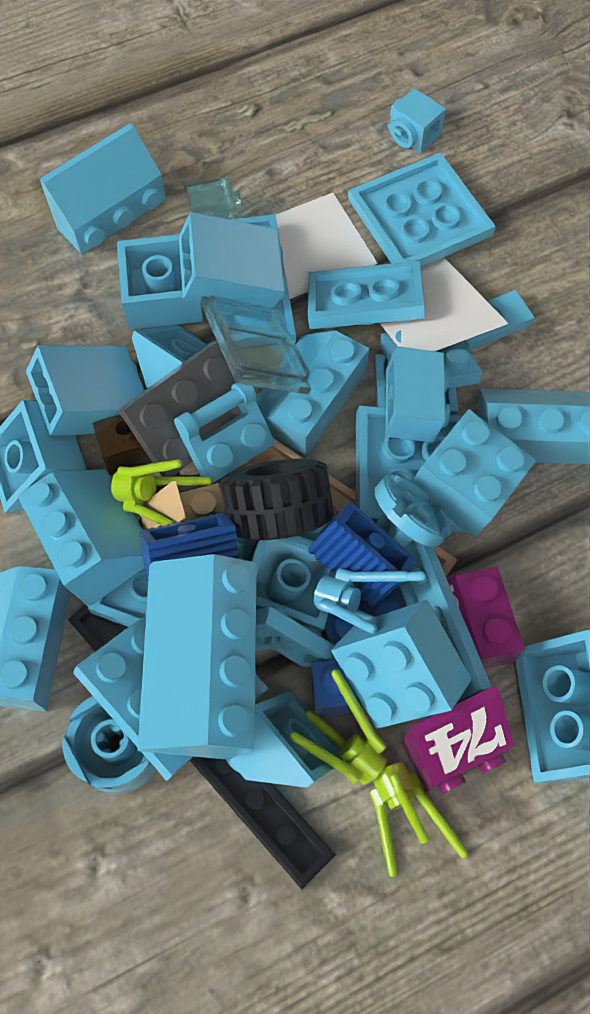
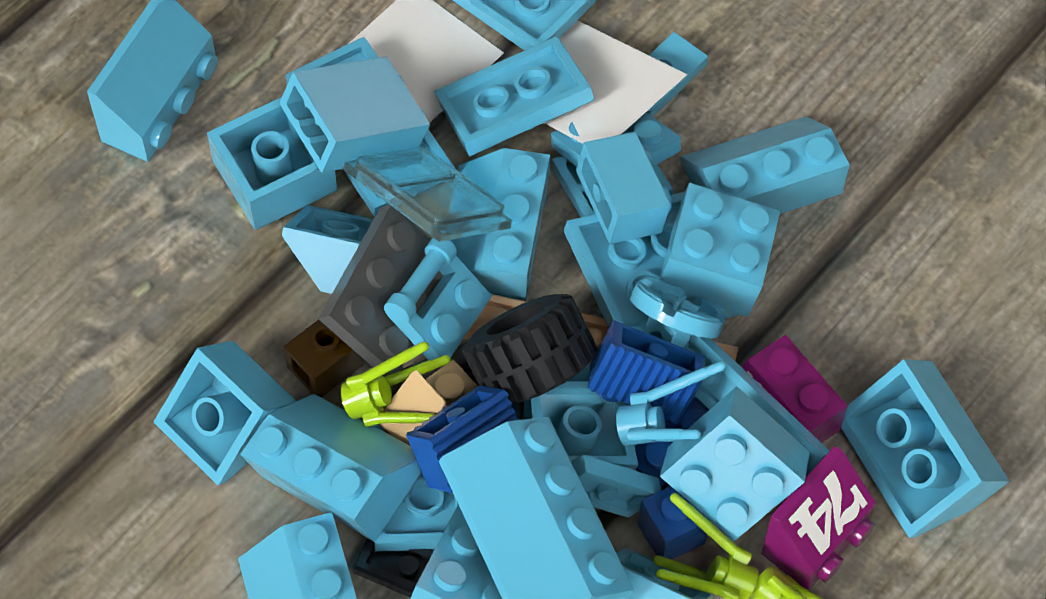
camera: 25 degrees left, 5 degrees down
medium azure brick [26,345,145,436] -> none
clear light blue brick [187,177,243,220] -> none

